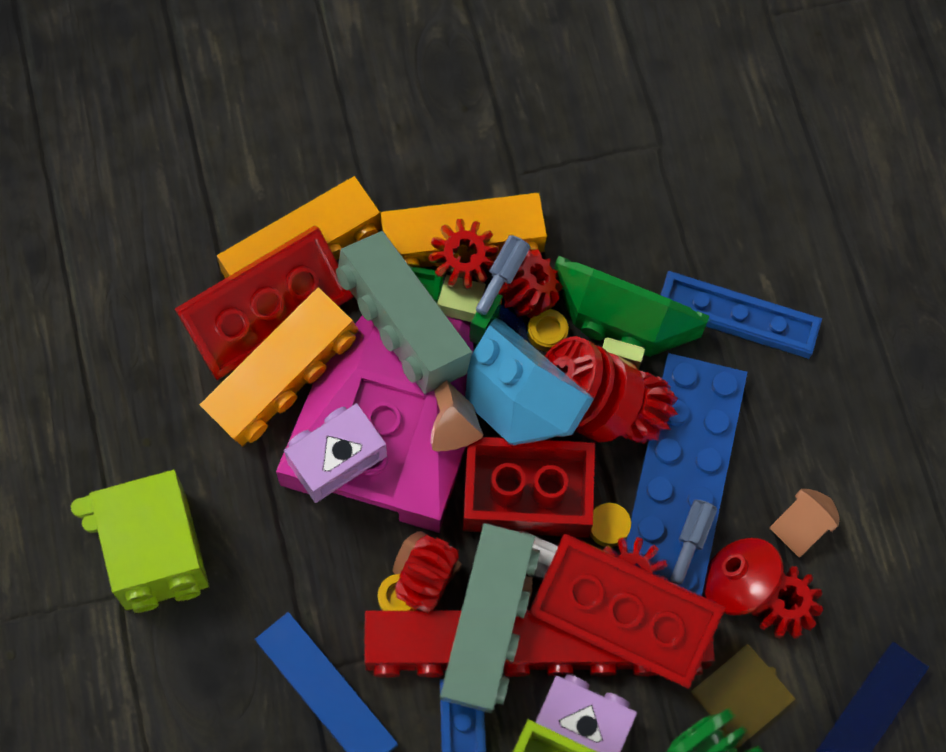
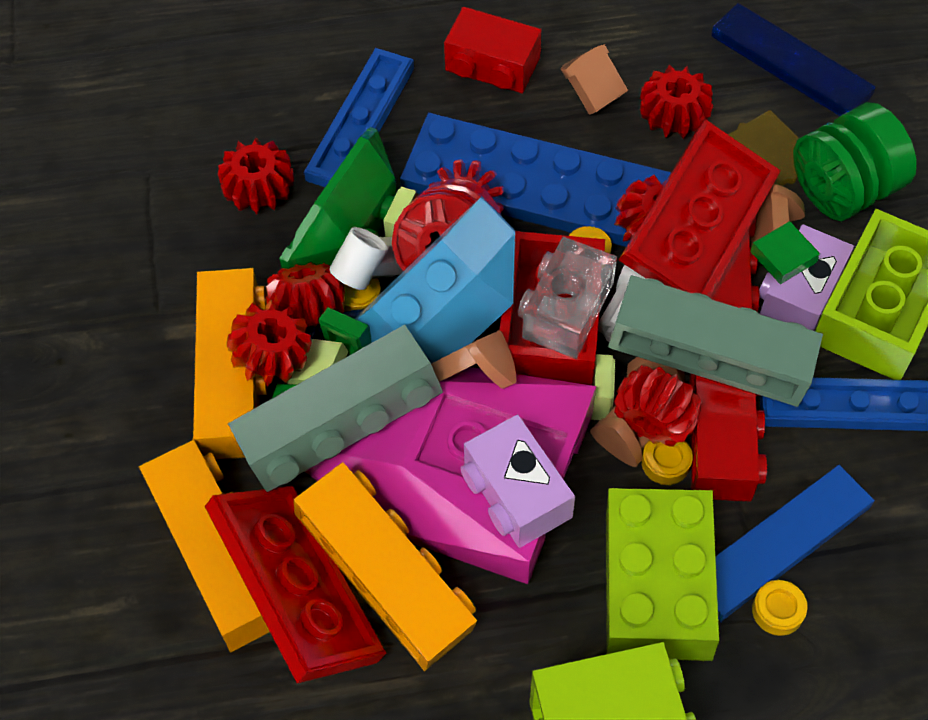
camera: 80 degrees left, 10 degrees down
sand blue axle [476,235,531,315] -> none
sand blue axle [670,500,717,585] -> none
red dish [704,538,784,615] -> none
none -> red gear [218,137,295,214]
none -> white piece [329,227,403,290]
none -> red brick [444,7,542,94]
none -> clear brick [518,237,617,359]
none -> yellowish green tile [591,354,615,420]
none -> lime brick [606,488,719,661]
none -> green tile [750,221,820,285]
none -> nougat tile [751,184,805,247]
none -> yellow tile [752,580,807,636]

